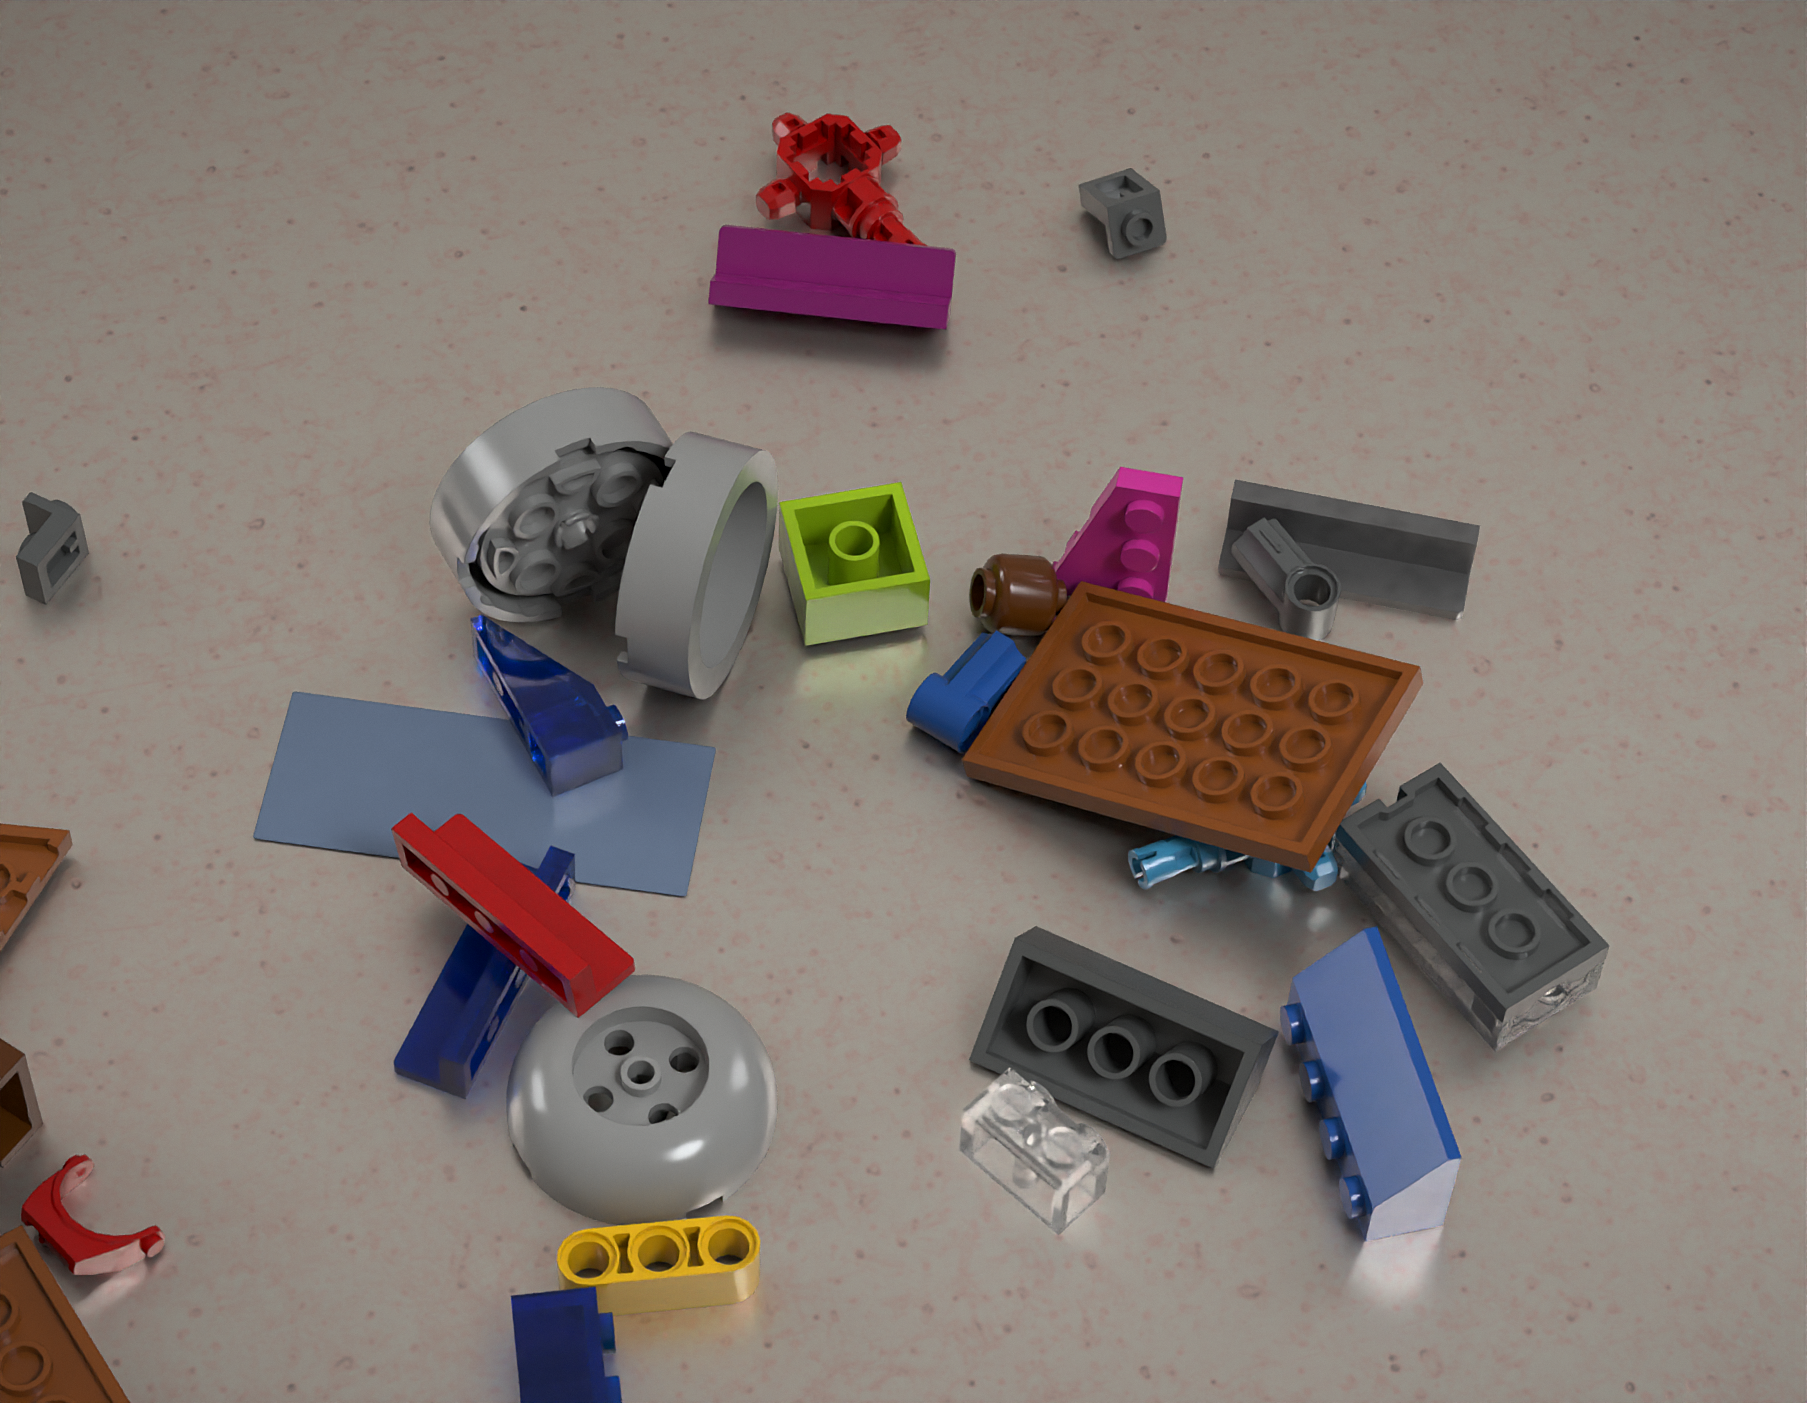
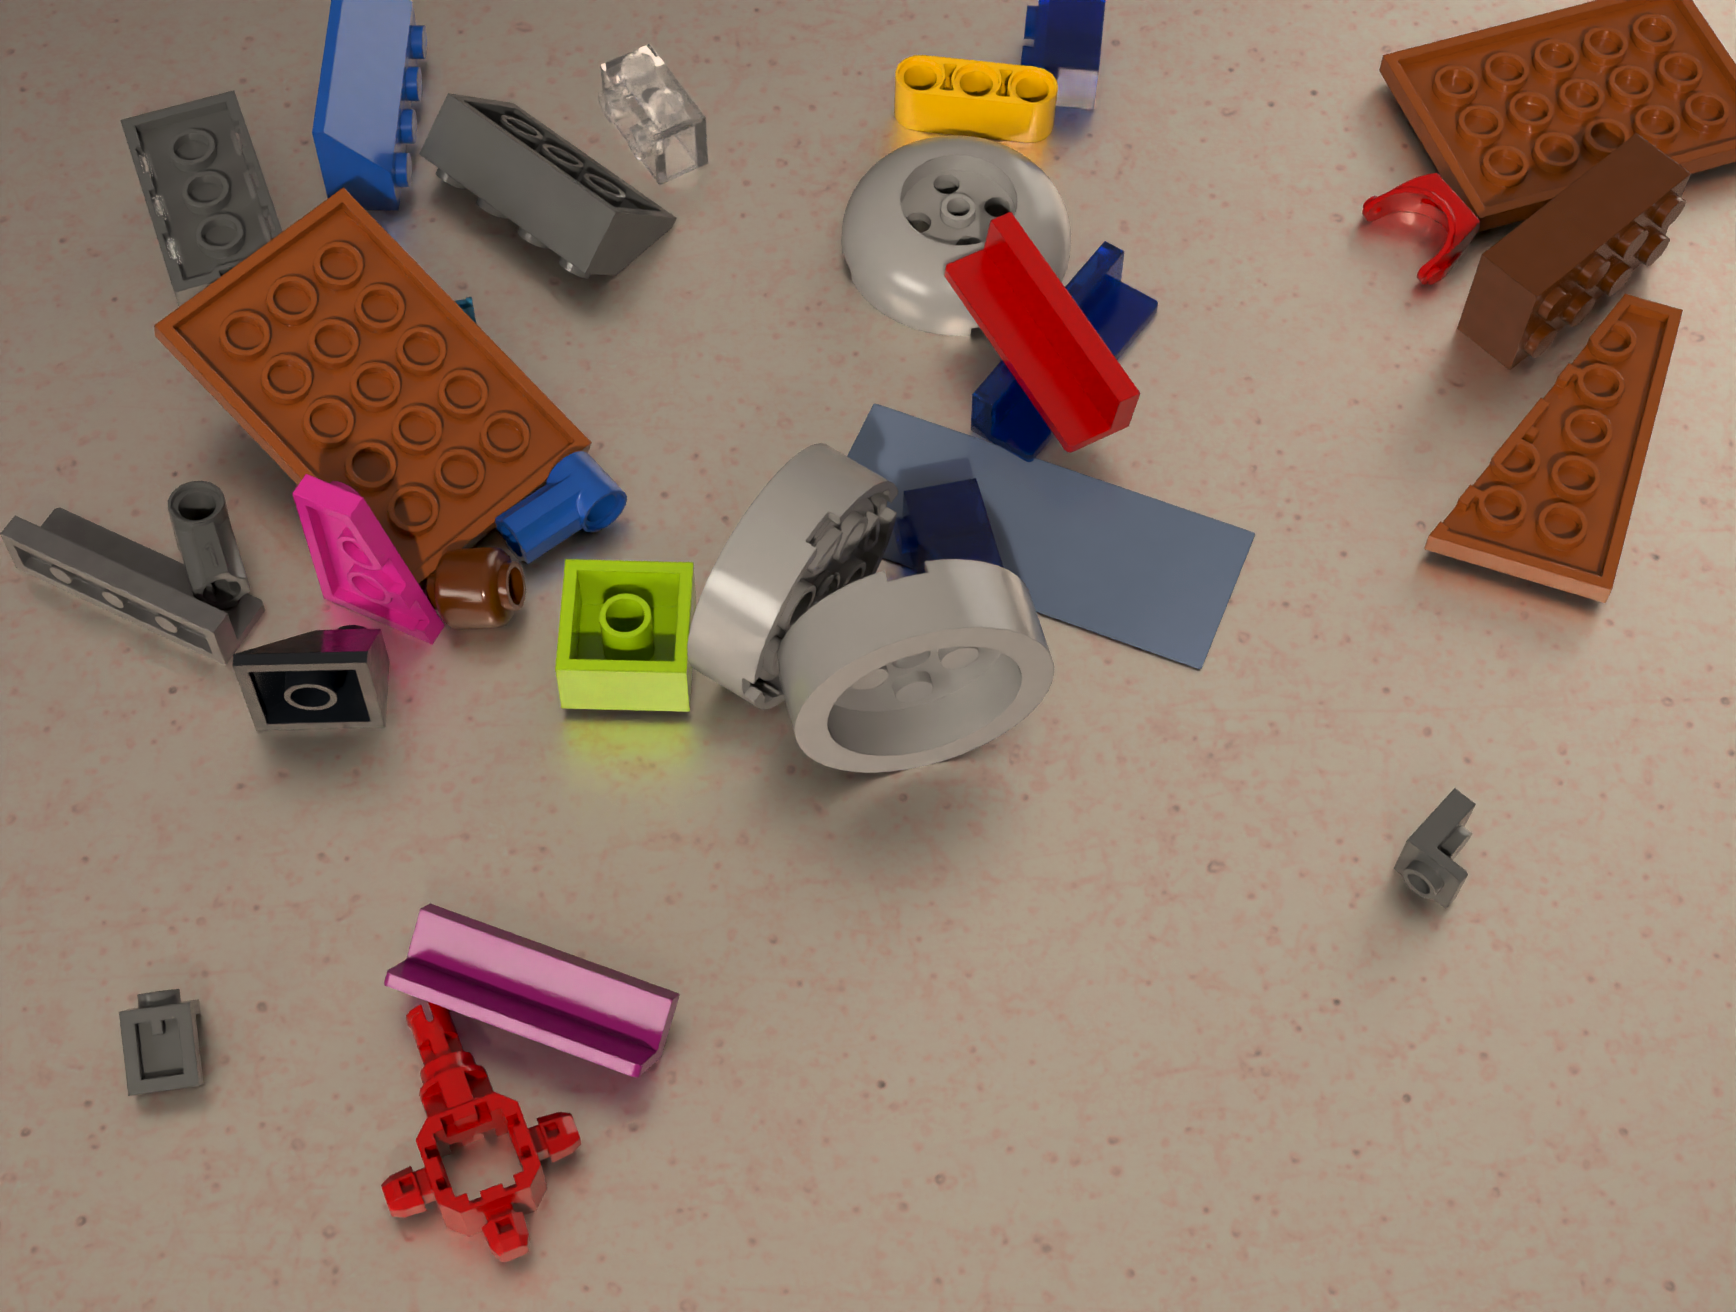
camera: 165 degrees left, 5 degrees up
none -> black slope [232,625,390,731]

